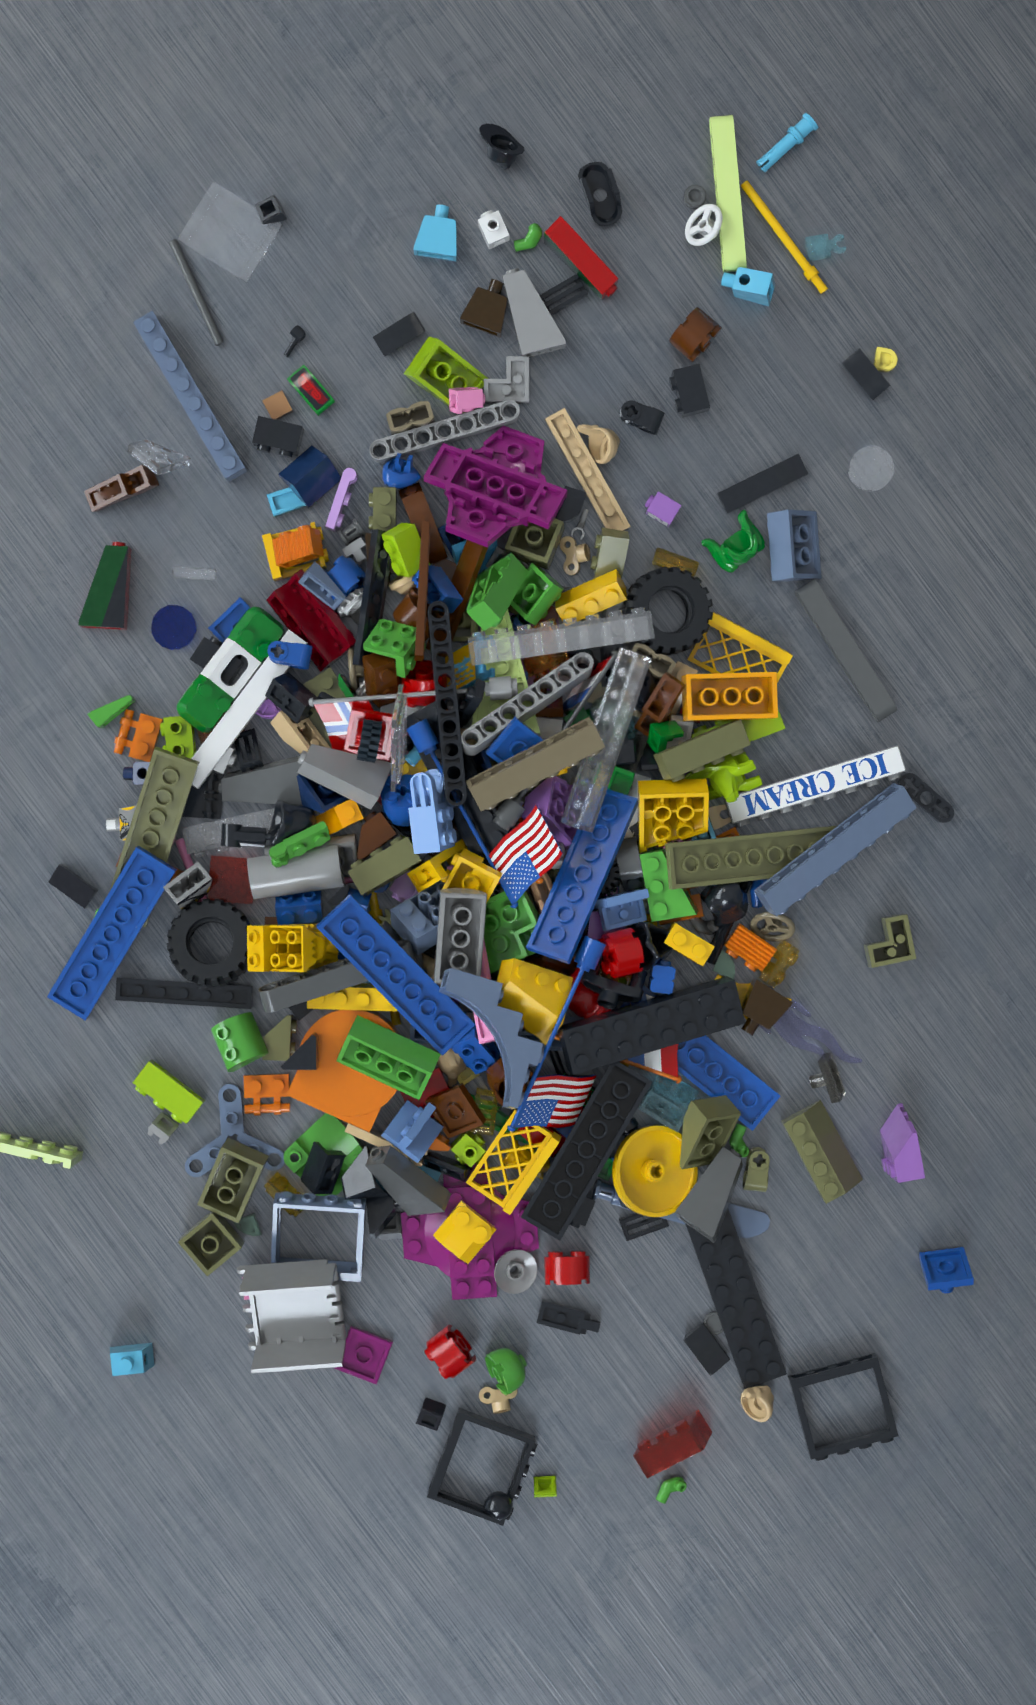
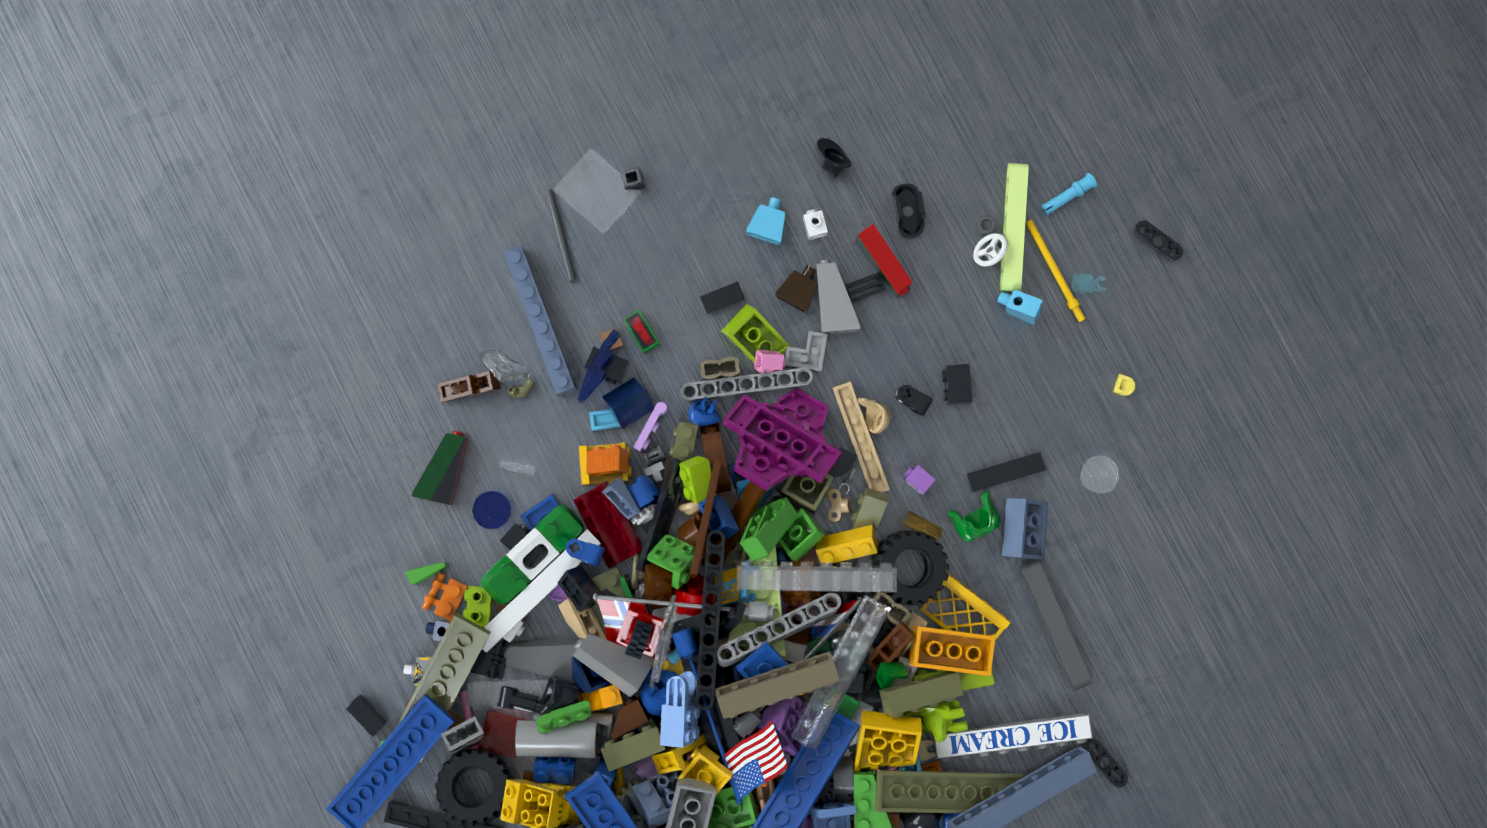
camera: 10 degrees right, 5 degrees down
black tile [234,728,264,773] -> none
black hand [283,325,306,357] -> none
bright green arm [513,223,542,252] -> none
reddish brown brick [669,307,722,363] -> none
black slope [842,348,891,400] -> none
none -> olive arm [507,378,535,399]
none -> clear blue slope [578,329,621,404]
none -> black beam [1133,220,1183,262]

